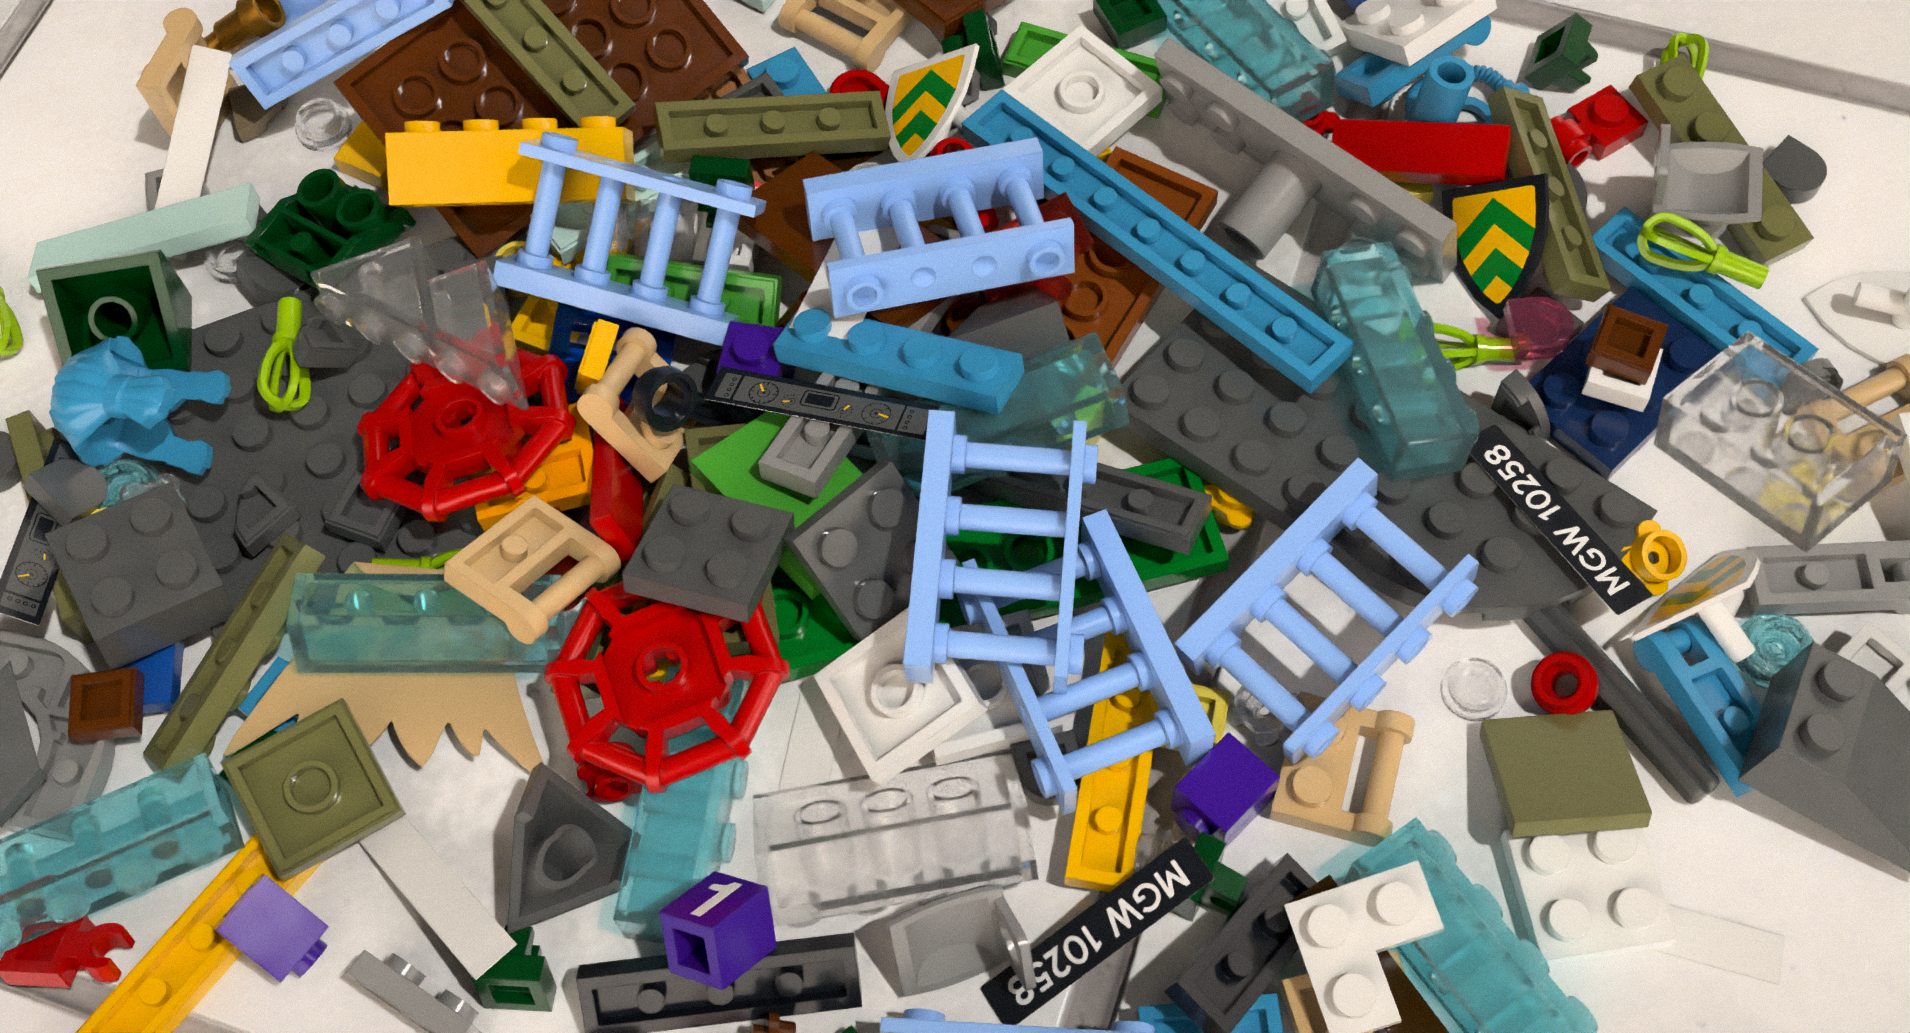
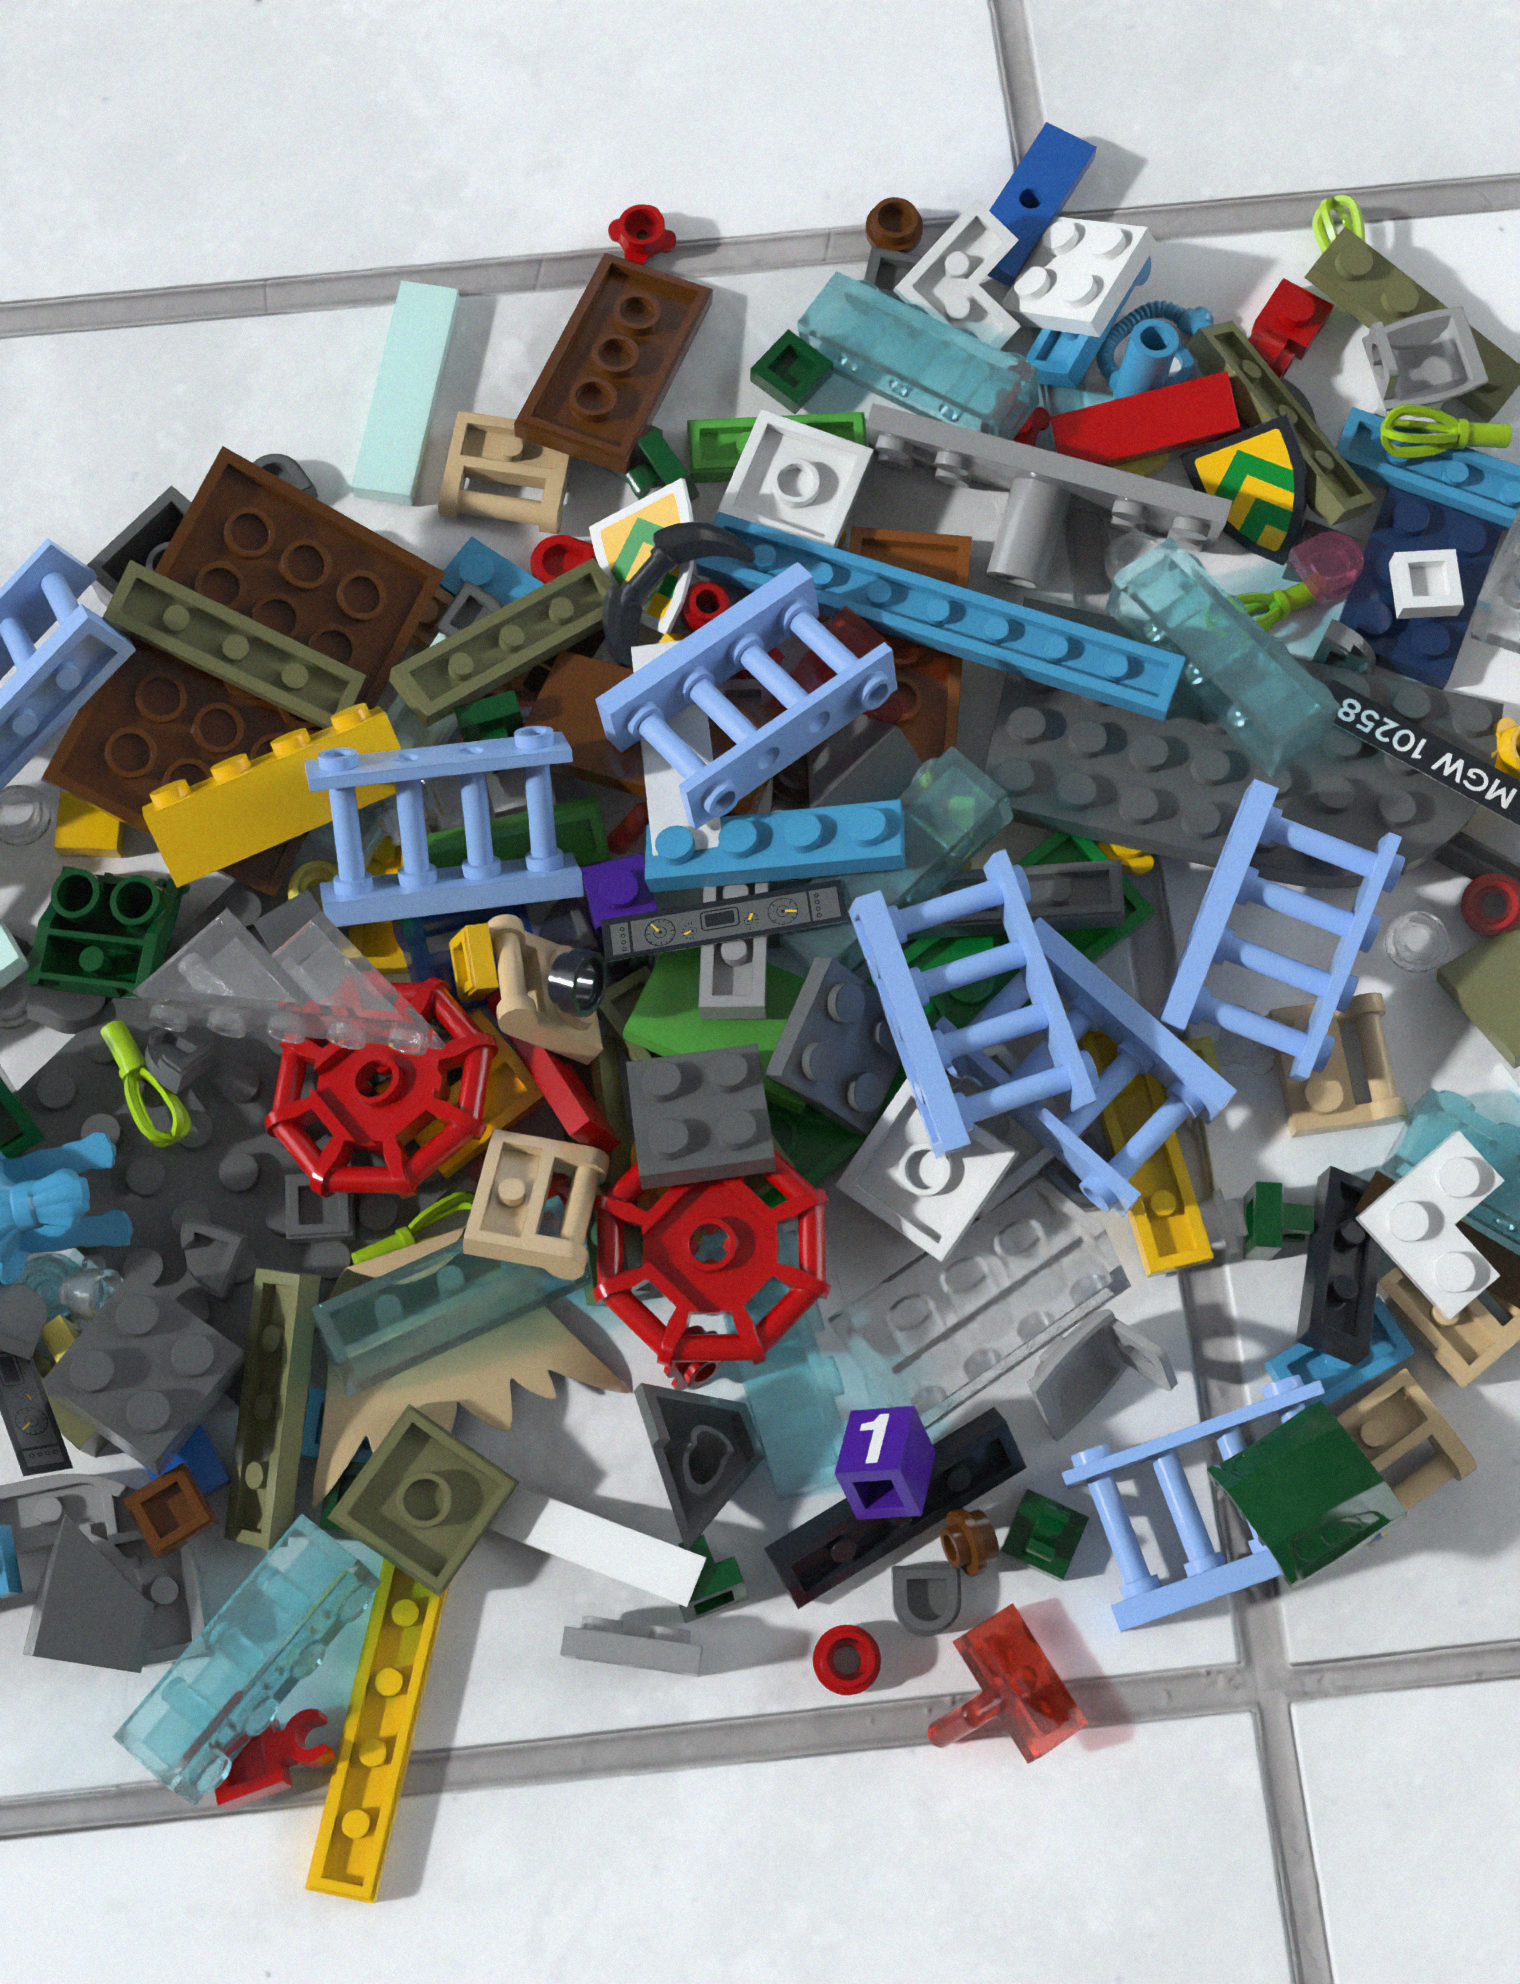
camera: 30 degrees left, 10 degrees up
brick [213,873,329,983] -> none
black sticker [981,837,1214,1025] -> none
dark purple brick [1170,732,1280,848] -> none
dark green tile [1523,13,1598,92] -> none
reddish brown tile [1584,304,1669,385] -> none
dark grey tile [1763,135,1827,203] -> none
none -> black piece [602,522,756,669]

